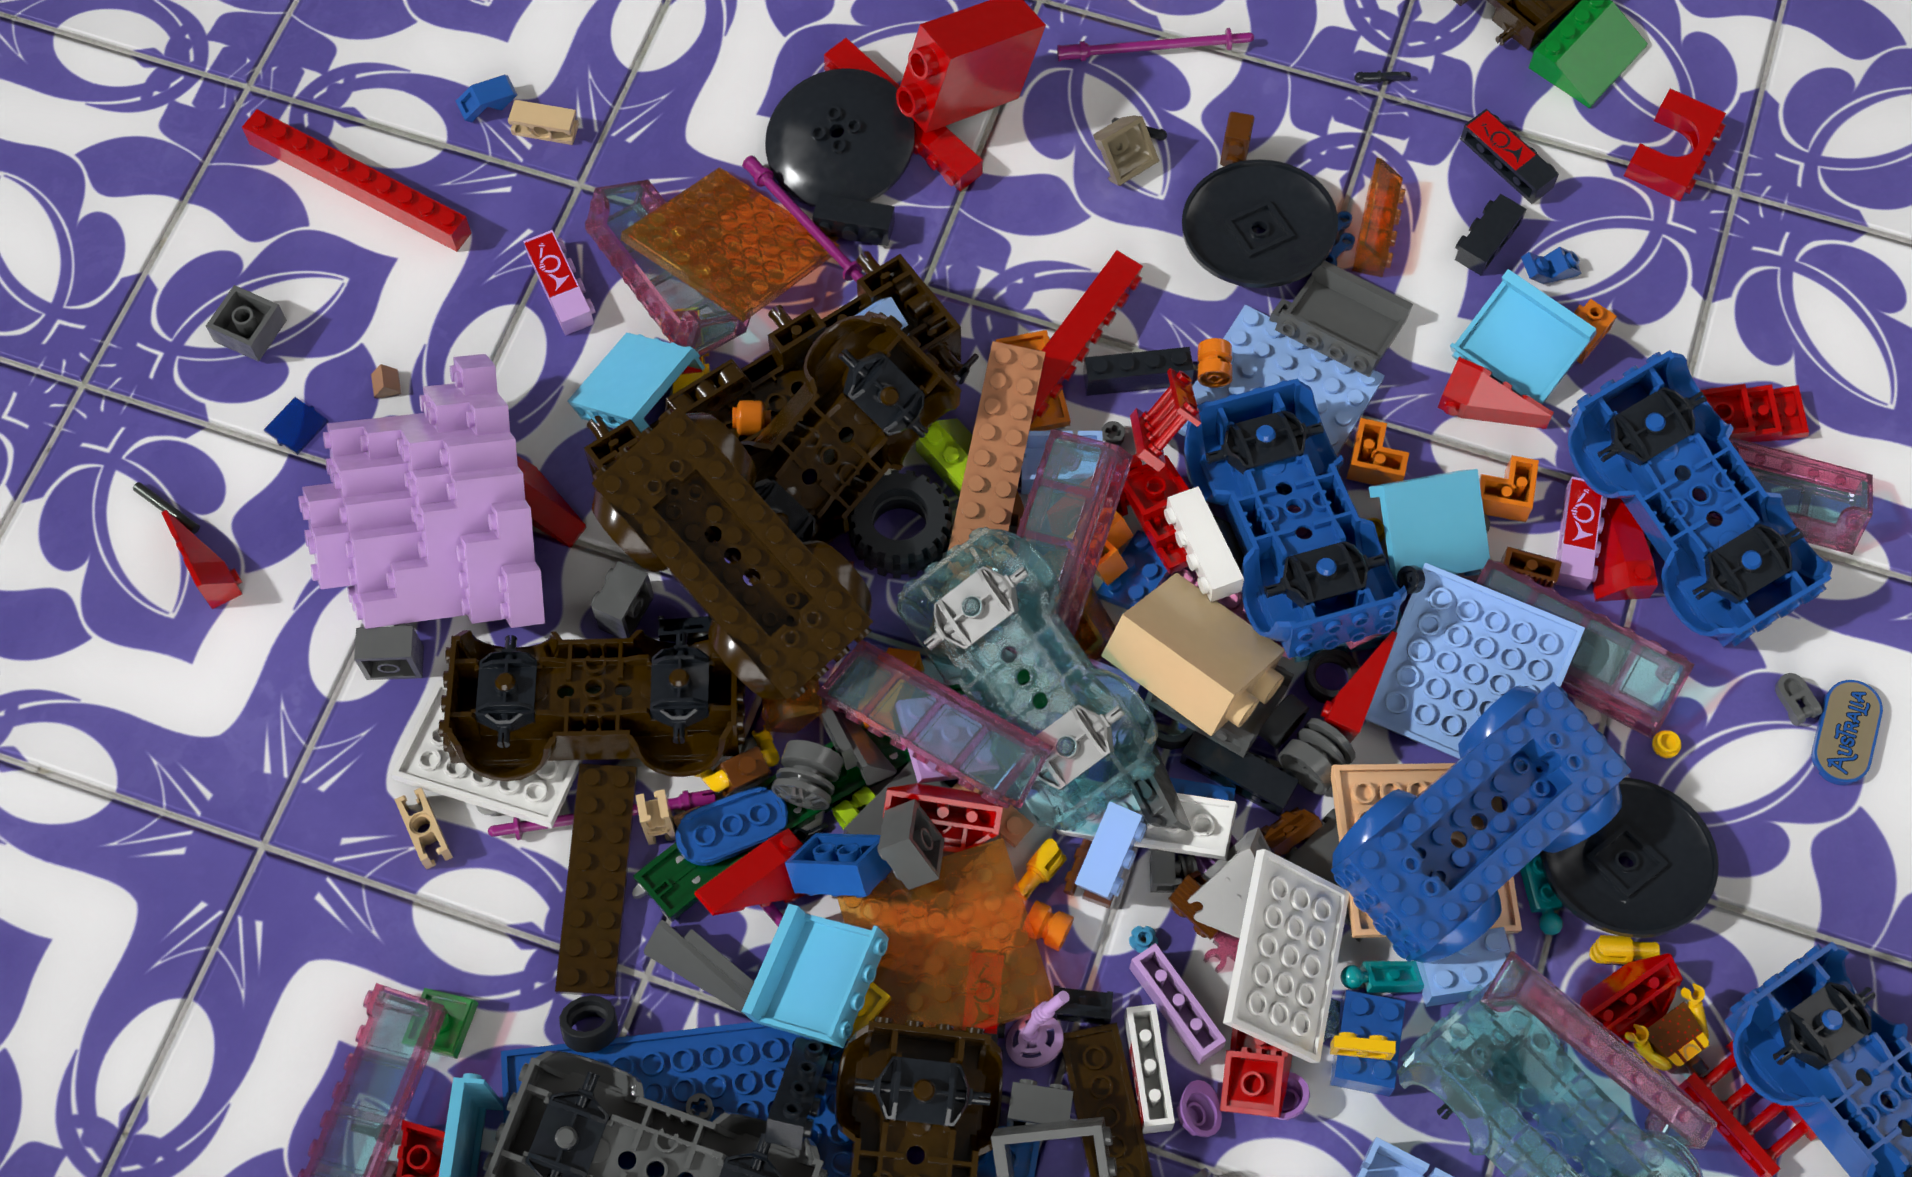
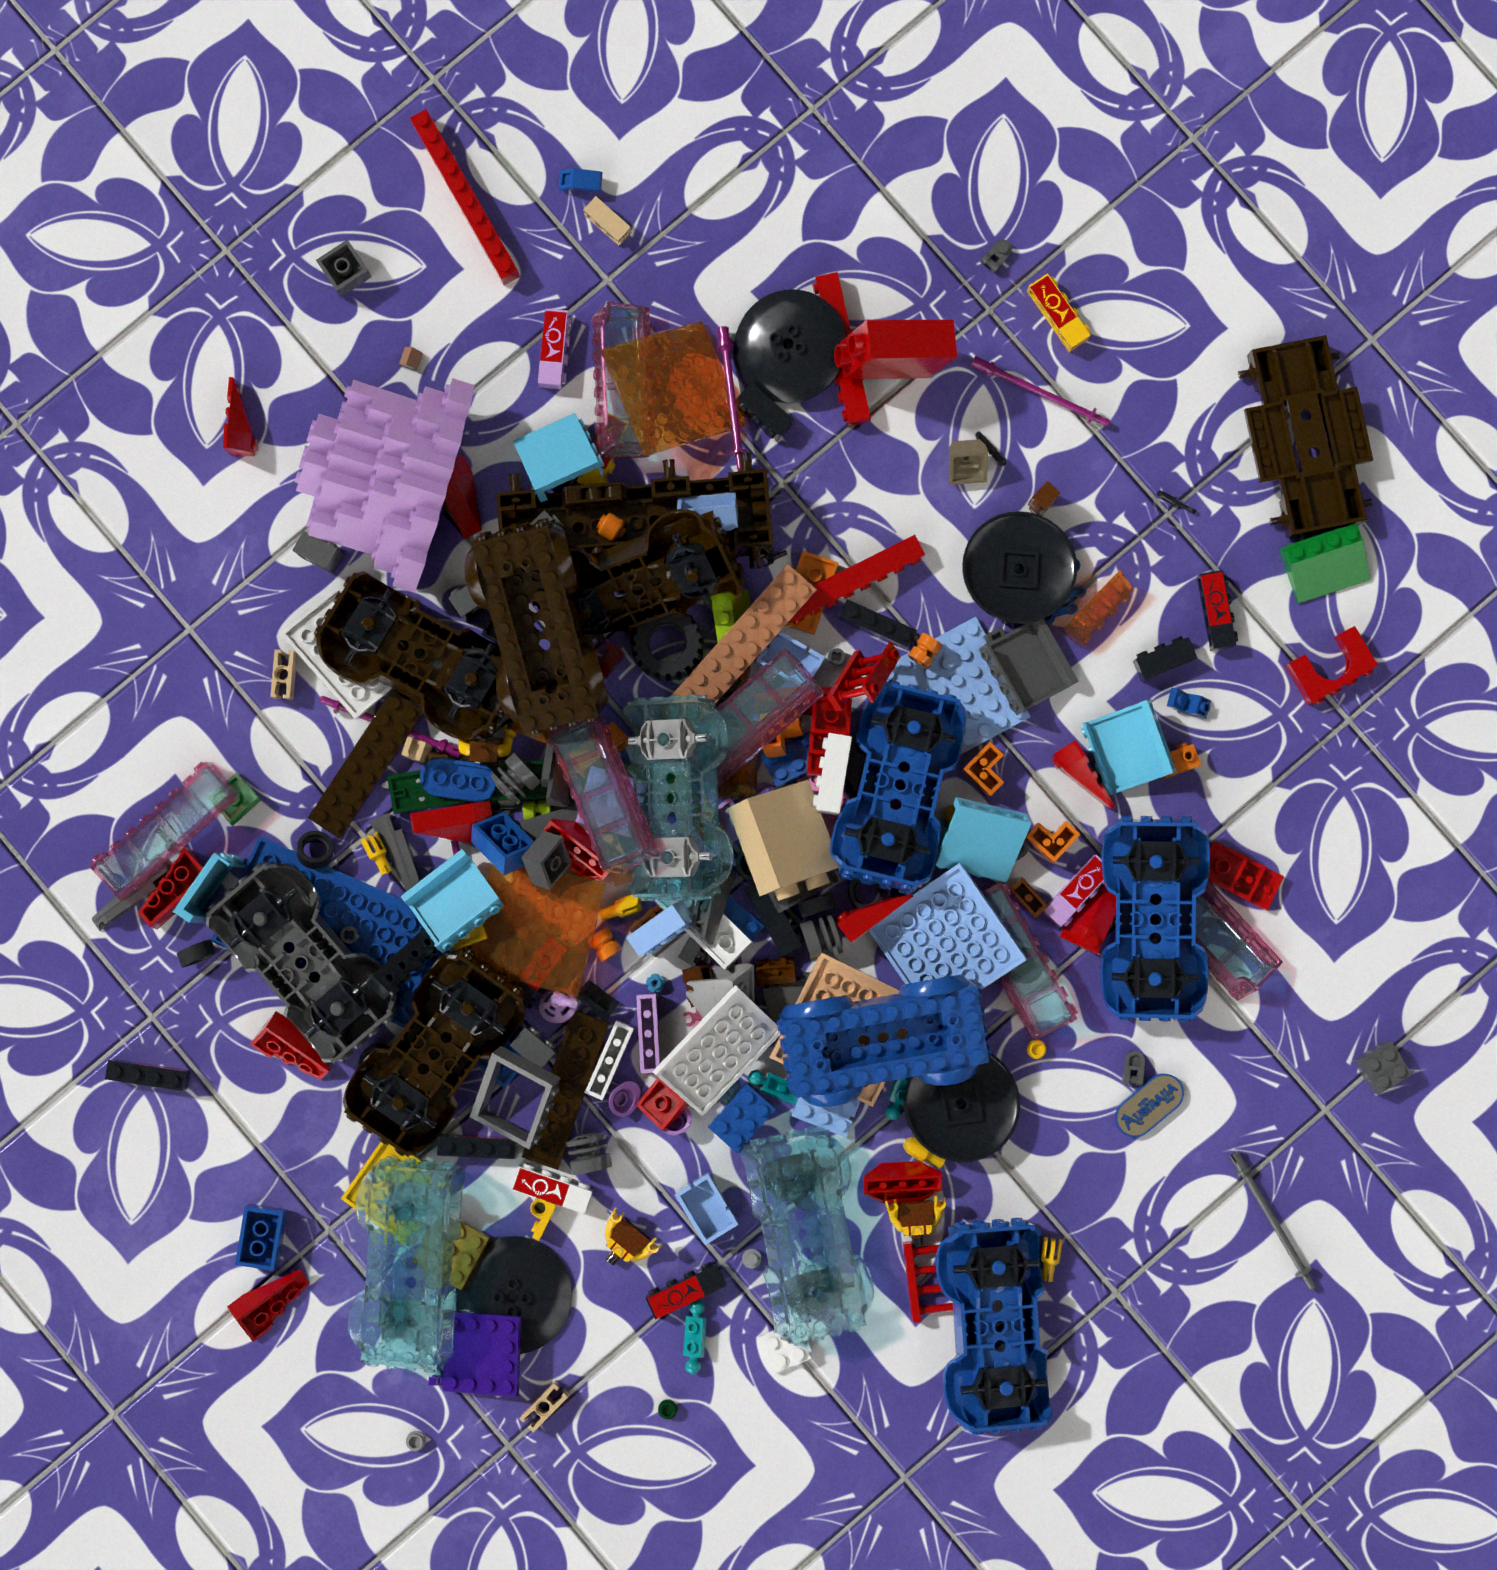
camera: 30 degrees right, 20 degrees up
pearl dark grey bar [133,482,200,534] -> none
clear blue piece [264,397,329,455] -> none
yellow plate [1330,1032,1396,1060] -> none
black tile [1397,565,1425,594] -> none
clear pink window [1481,951,1718,1149] -> none
none -> yellow arm [360,832,393,876]
none -> yellow arm [1040,1237,1063,1282]

